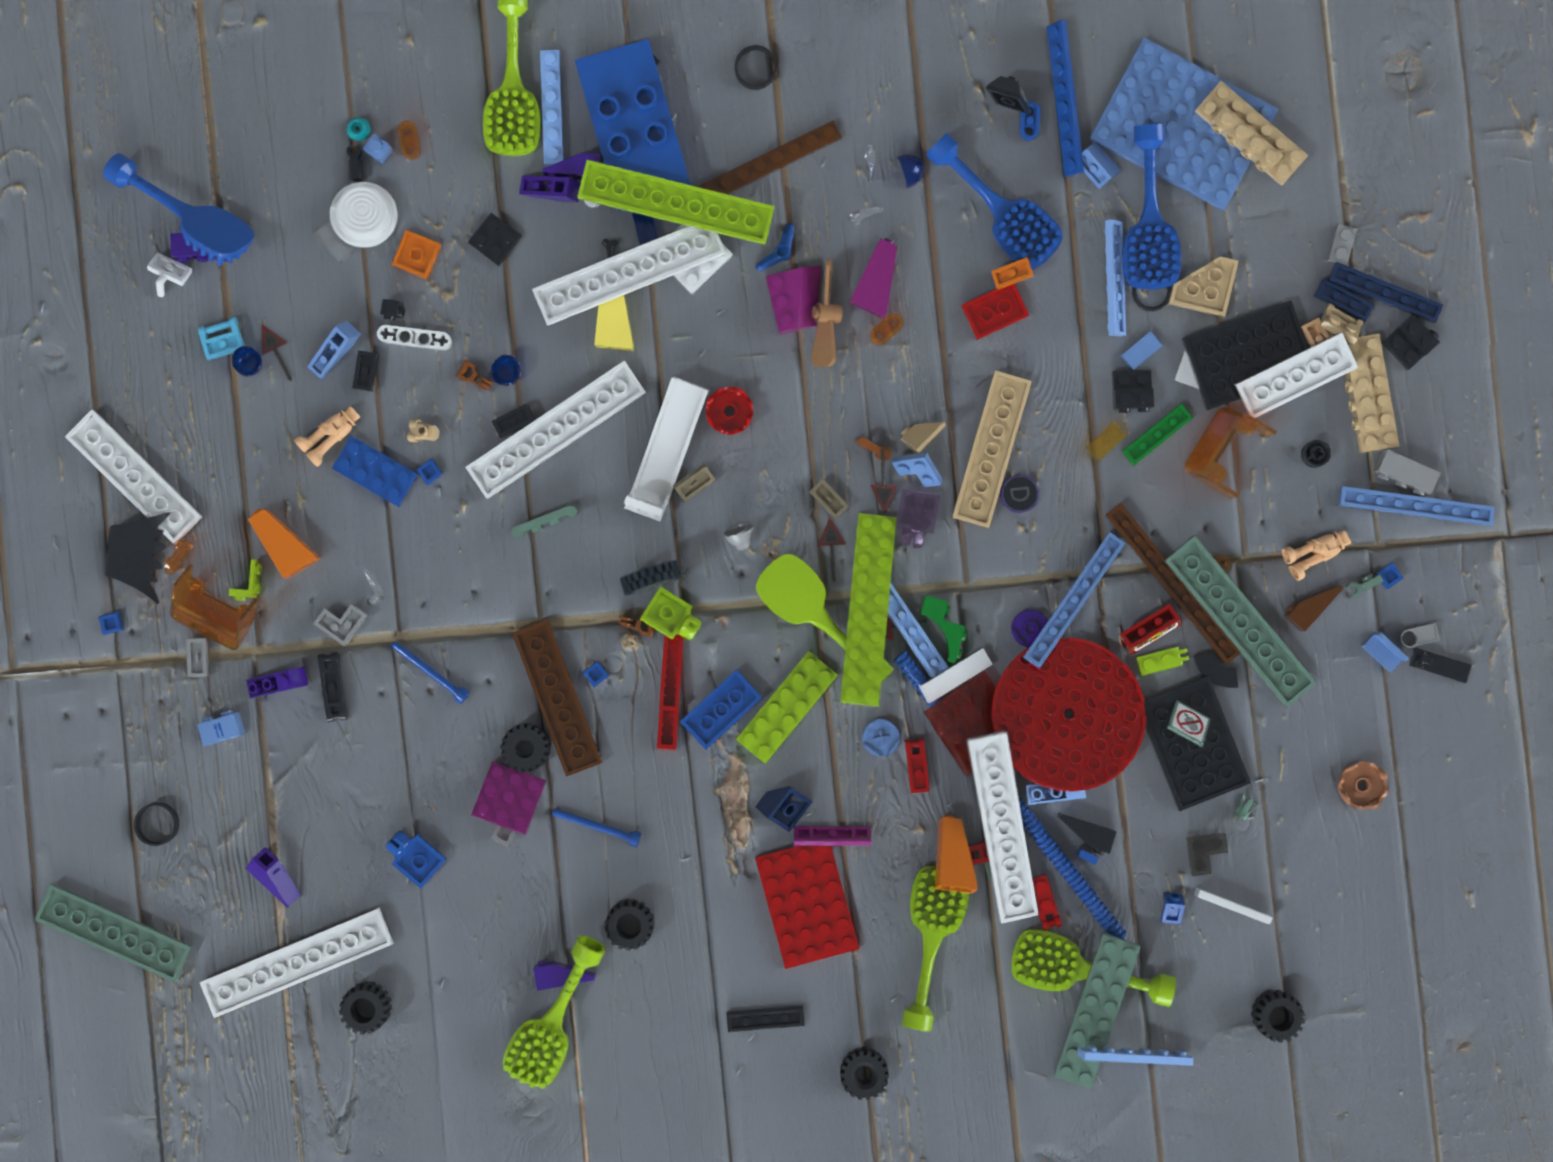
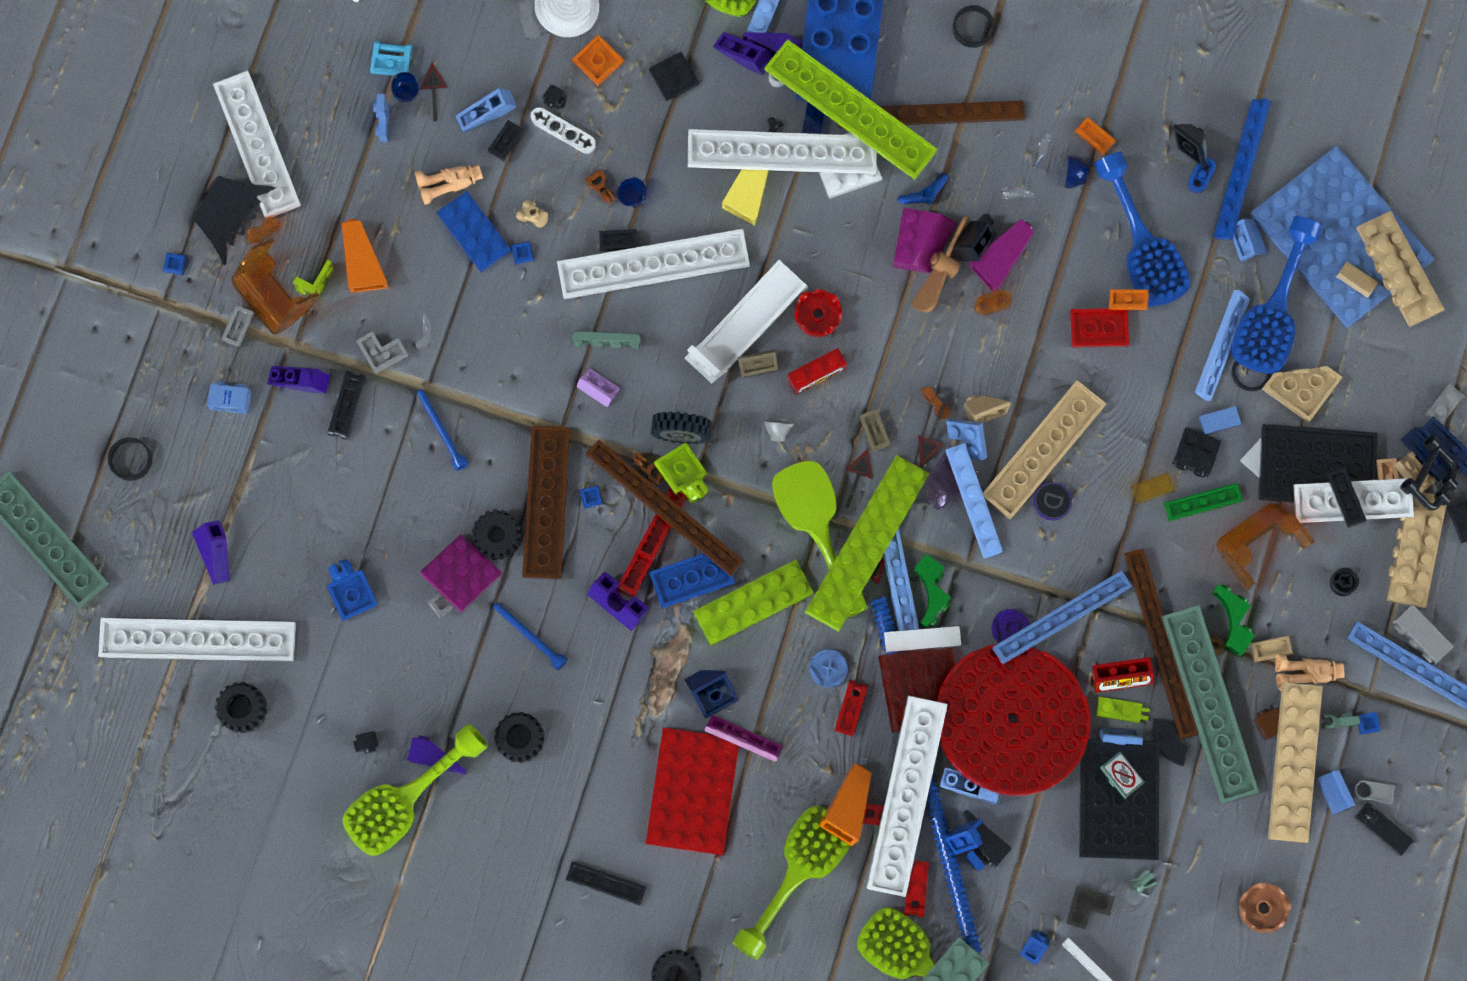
camera: 20 degrees right, 10 degrees down
none -> black plate [353,731,379,754]
none -> medium blue plate [373,94,389,142]
none -> lavender slope [577,368,621,407]
none -> reddish brown plate [586,439,744,577]
none -> dark purple arch [587,572,649,631]
none -> red brick [787,348,847,395]
none -> blue panel [944,818,983,855]
none -> light blue plate [945,443,1003,559]
none -> black hinge [953,214,996,262]
none -> orange tile [1075,117,1116,156]
none -> medium blue plate [1099,727,1143,745]
none -> green arch [1211,584,1255,657]
none -> tan tile [1250,636,1293,663]
none -> tan plate [1268,682,1323,843]
none -> black hinge [1326,468,1367,528]
none -> tan slope [1336,261,1378,298]
none -> black bar [1400,435,1458,511]

